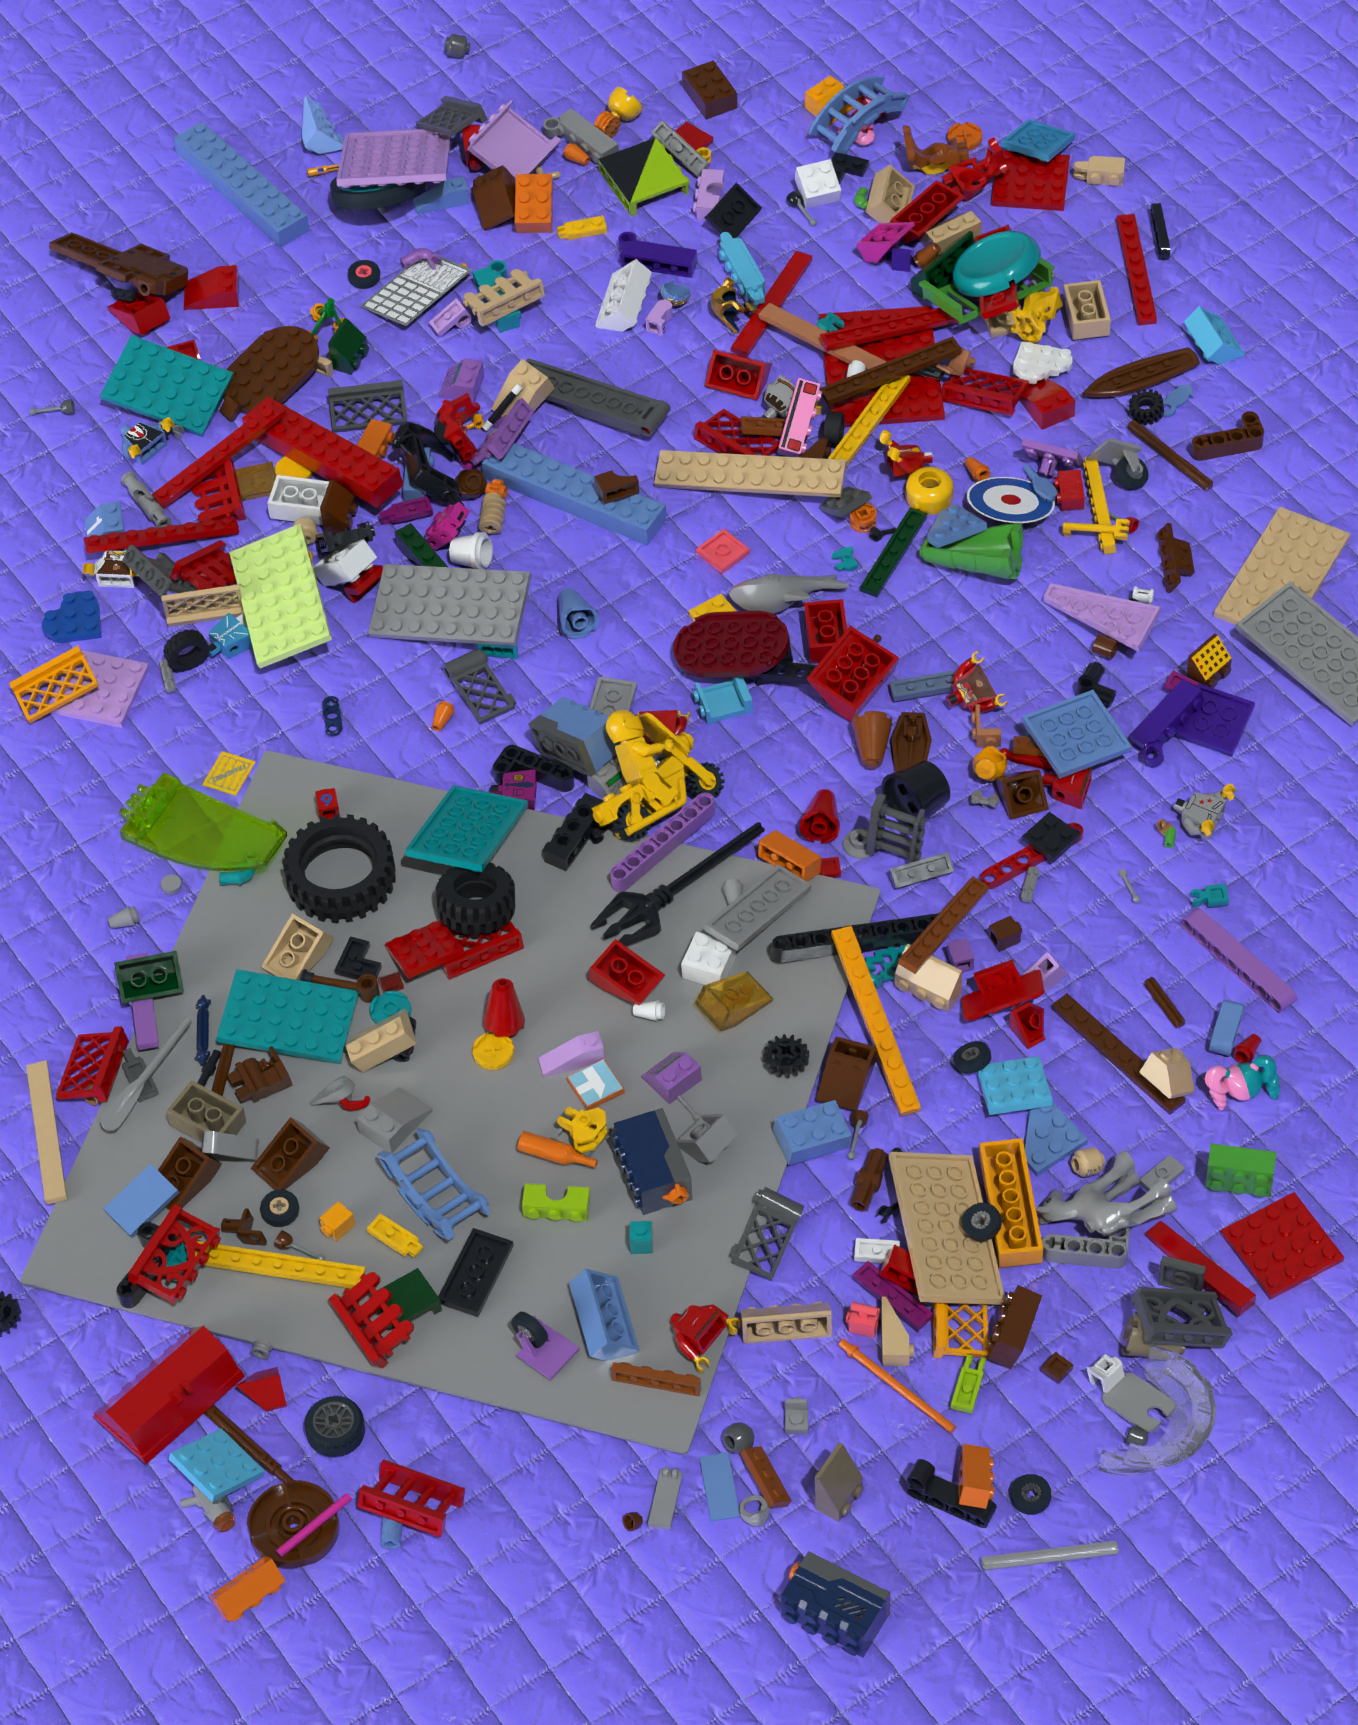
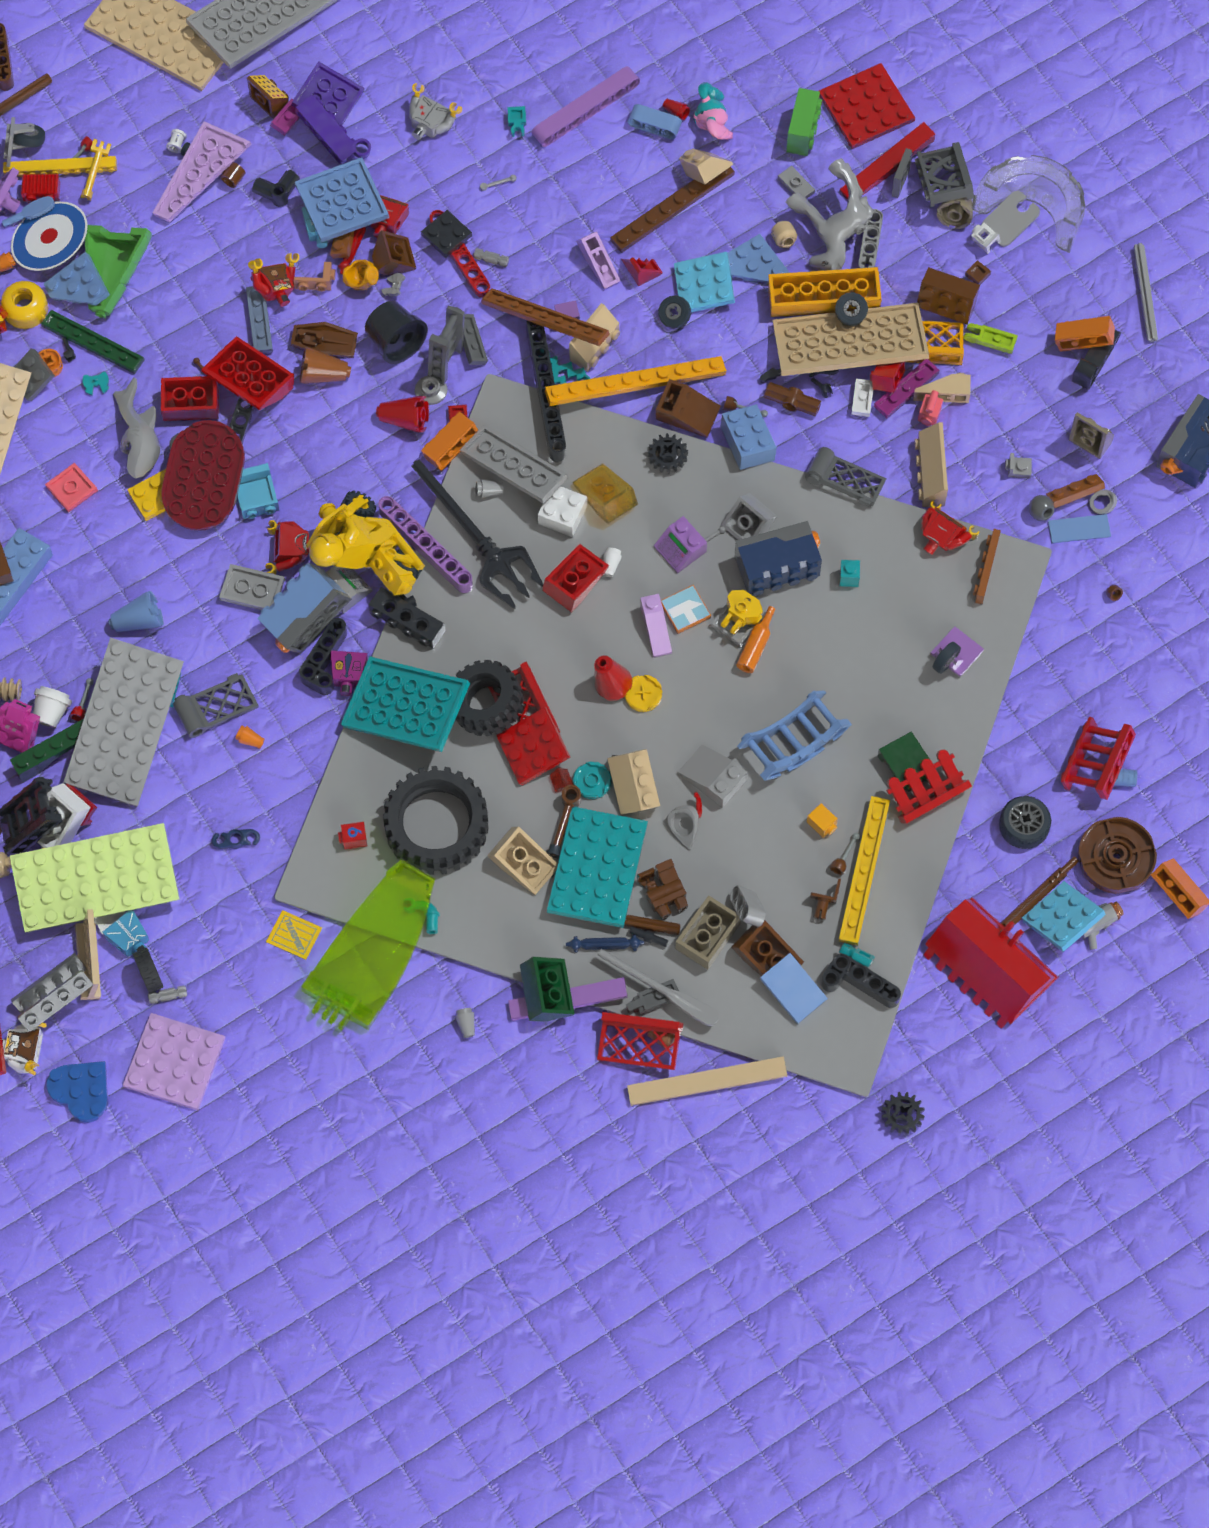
camera: 90 degrees left, 15 degrees up
light orange fence [9,646,99,723] -> none
red fence [128,1204,221,1305] -> none
light grey tile [161,874,182,895] -> none
red fence [169,540,236,596] -> none
red slope [236,1367,287,1412] -> none
light grey bush [250,1340,273,1360] -> none
reddish brown slope [251,1117,330,1190] -> none
black bush [260,1189,300,1227] -> none
dark pink bar [276,1493,352,1558] -> none
black plate [335,936,382,979] -> none
yellow hinge [366,1213,424,1258] -> none
black plate [438,1228,514,1317] -> none
lime arch [522,1183,591,1222] -> none
medium blue slope [569,1269,640,1361] -> none
light grey hinge [648,1467,683,1531] -> none
orange bar [838,1339,956,1433] -> none
red bracket [961,959,1045,1021] -> none
reddish brown brick [989,916,1022,952] -> none
black bush [1011,1474,1052,1515] -> none
dark grey piece [1126,1426,1148,1448] -> none
reddish brown axle [1145,977,1185,1028] -> none
arm [1156,819,1176,848] -> none
reddish brown bracket [1157,522,1195,593] -> none

